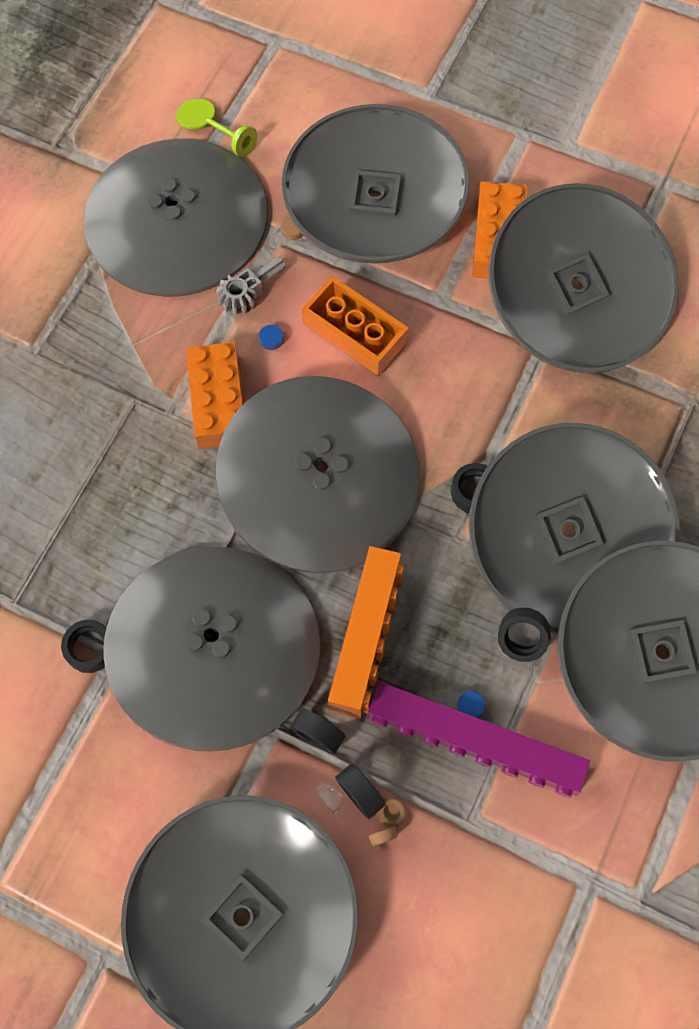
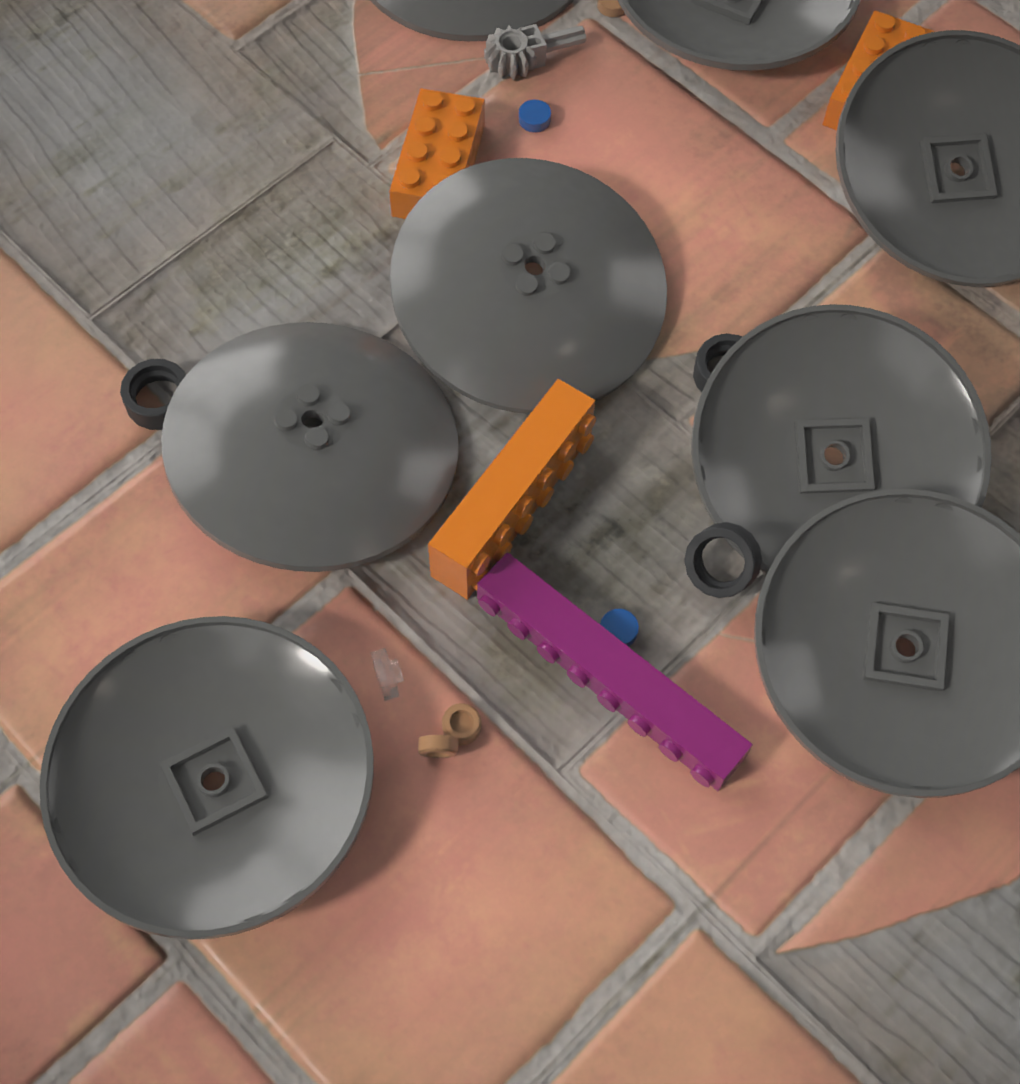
camera: 15 degrees right, 5 degrees down
black tyre [290,708,346,755] -> none
orange brick [302,276,409,376] -> none
black tyre [335,763,386,819] -> none

